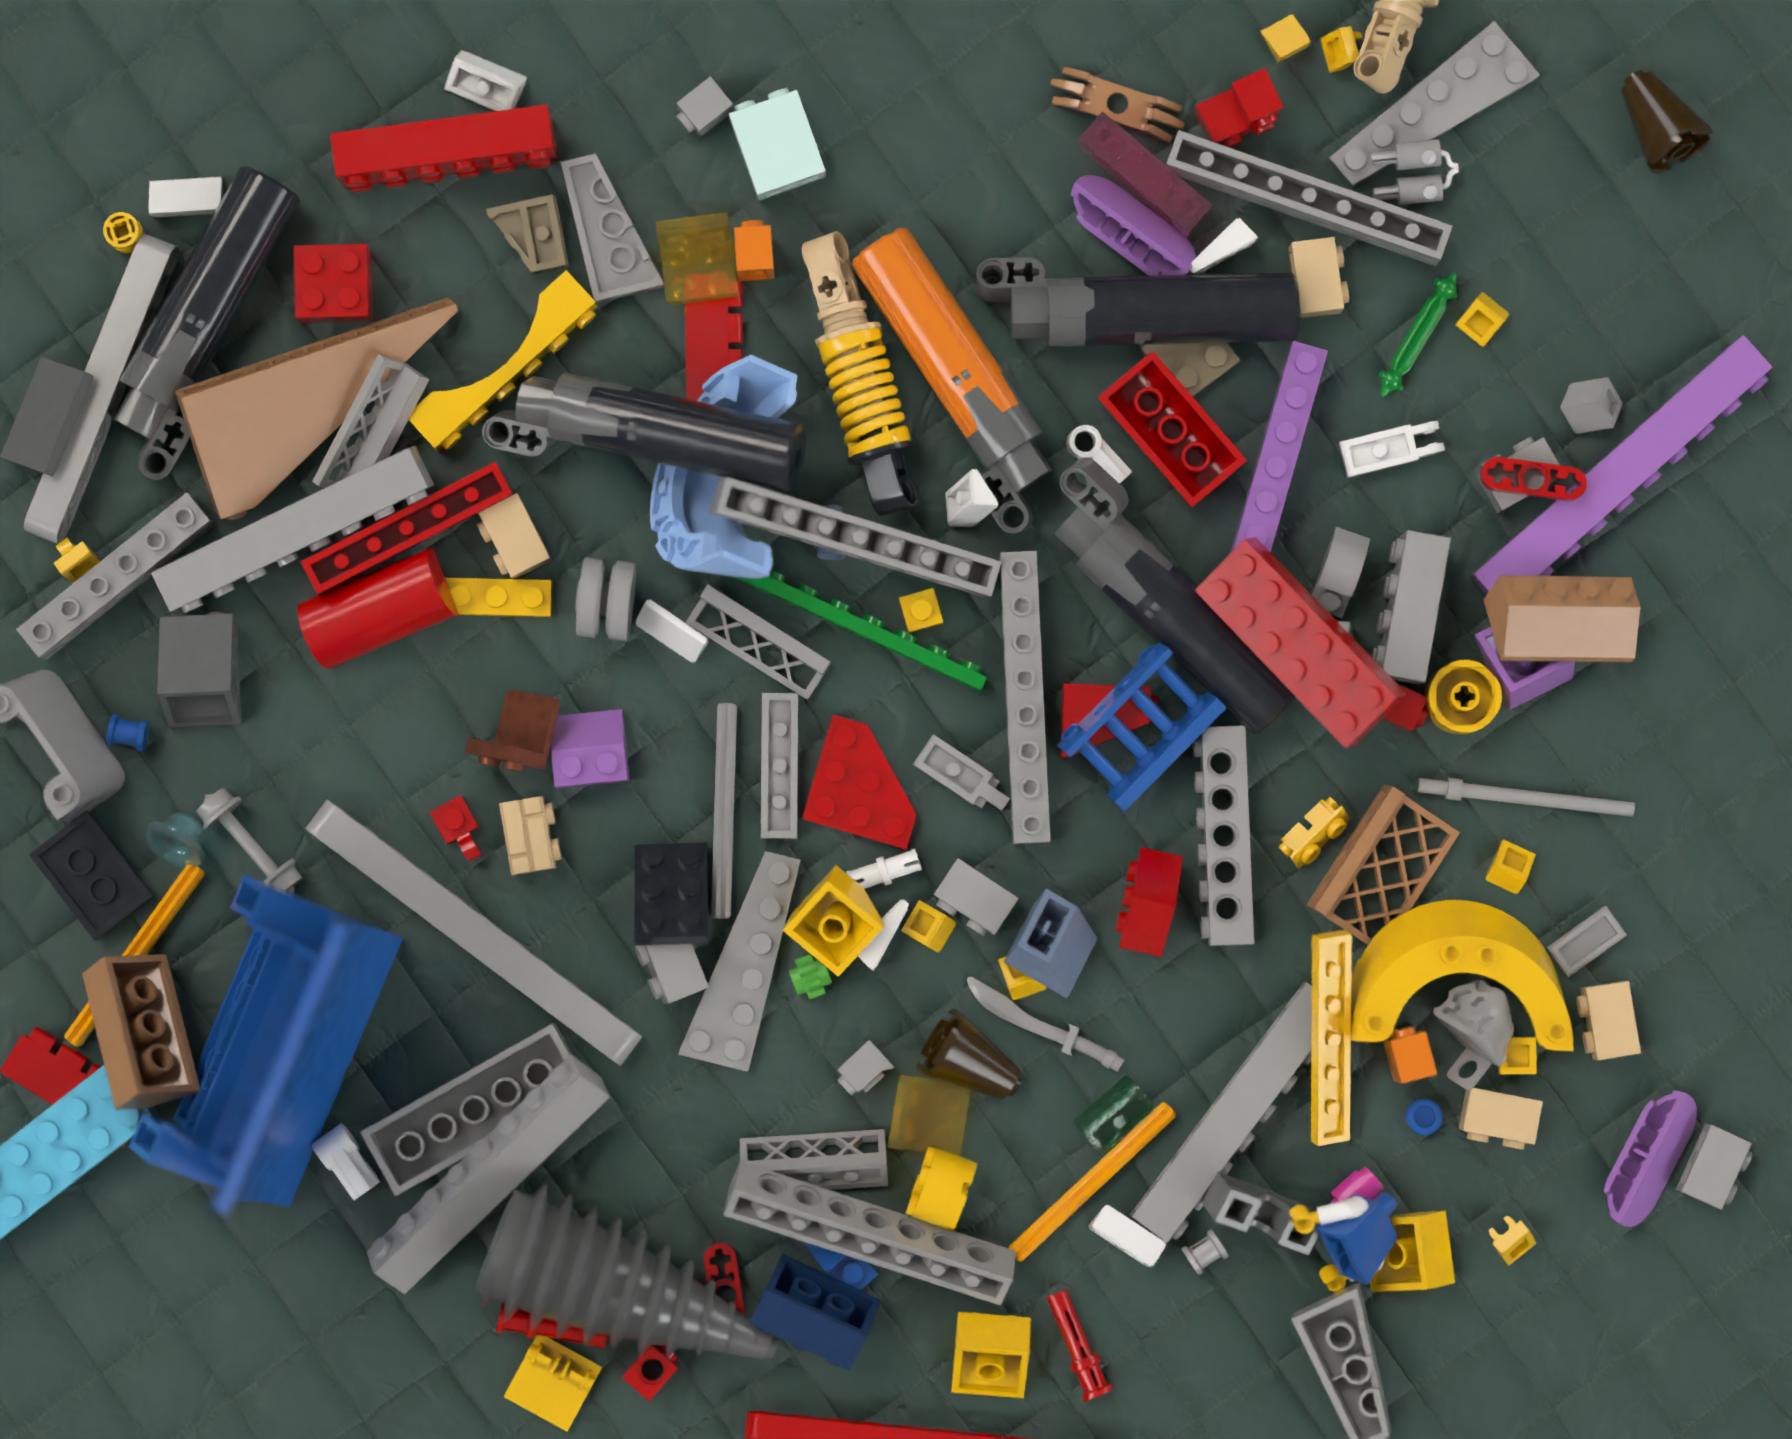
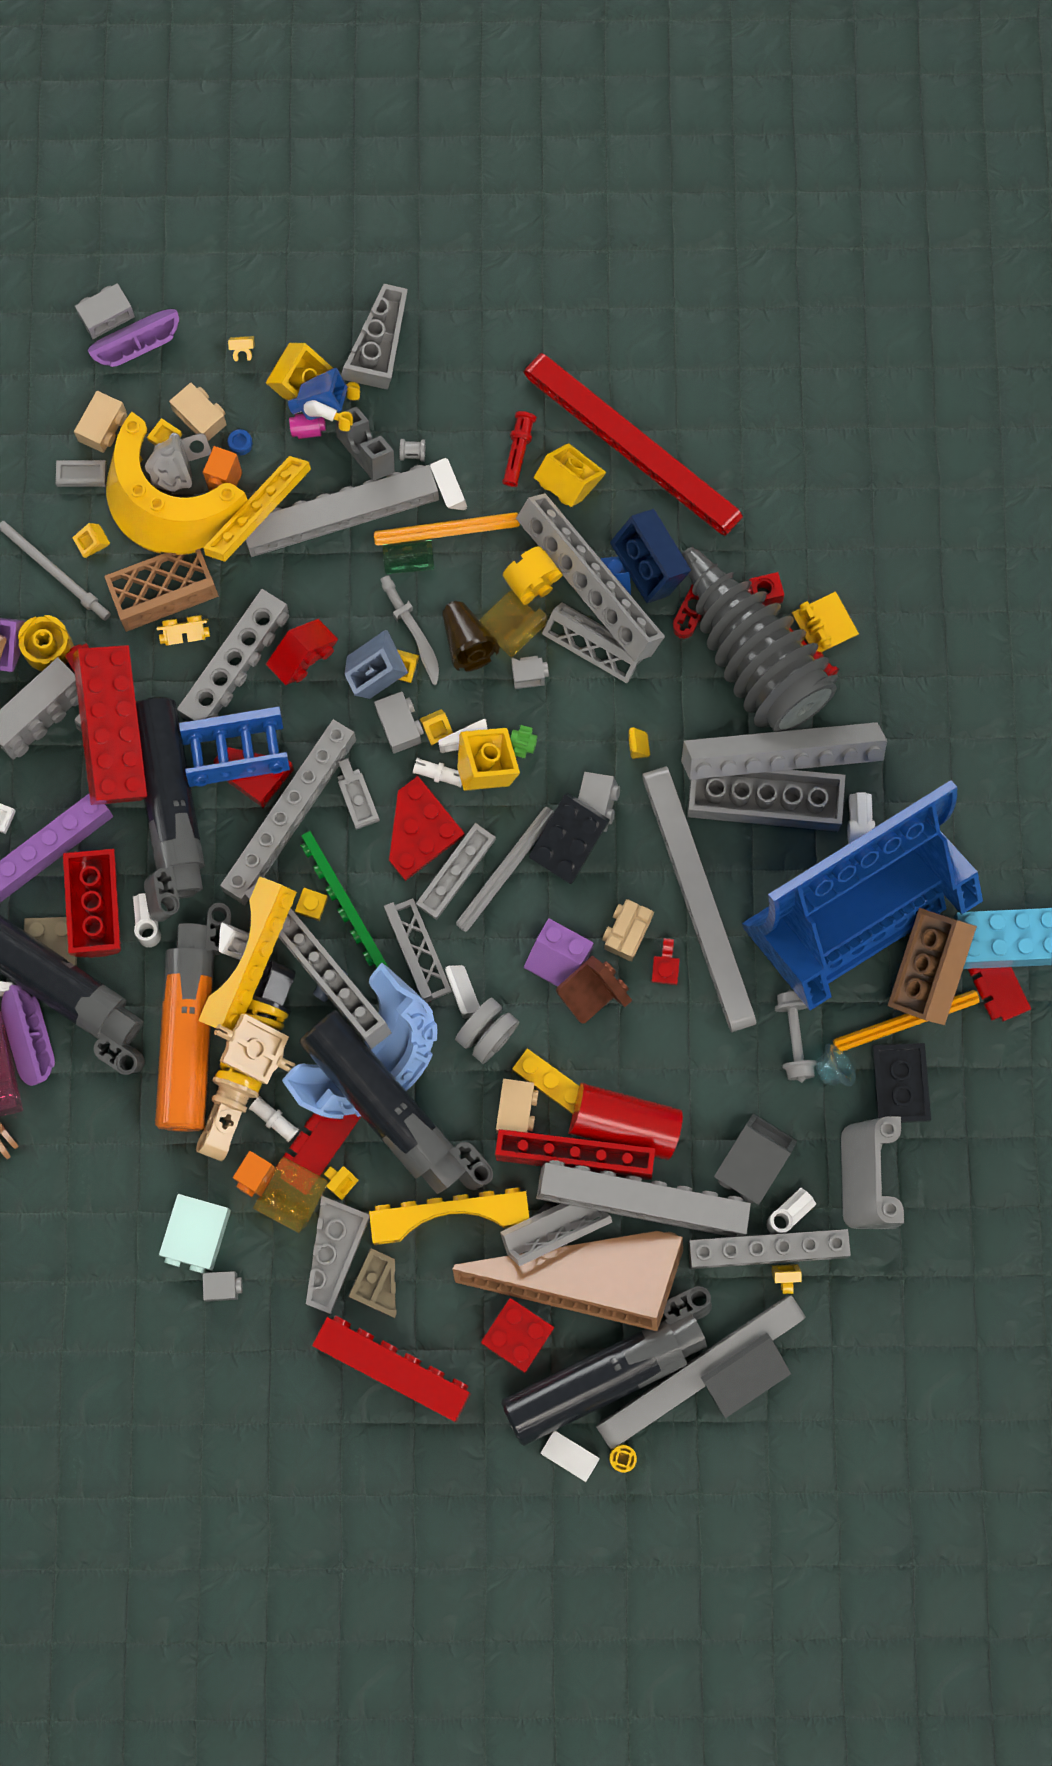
camera: 140 degrees left, 10 degrees down
blue bush [106,714,150,752] -> none
white slope [444,51,527,111] -> none
light grey wing [678,851,801,1072] -> none
light grey brick [1311,527,1370,618] -> none
none -> yellow arch [198,876,297,1031]
none -> tan plate [214,1014,295,1084]
none -> white pin [249,1096,299,1142]
none -> yellow tile [324,1166,359,1200]
none -> yellow slope [628,727,650,759]
none -> white piece [767,1188,816,1234]

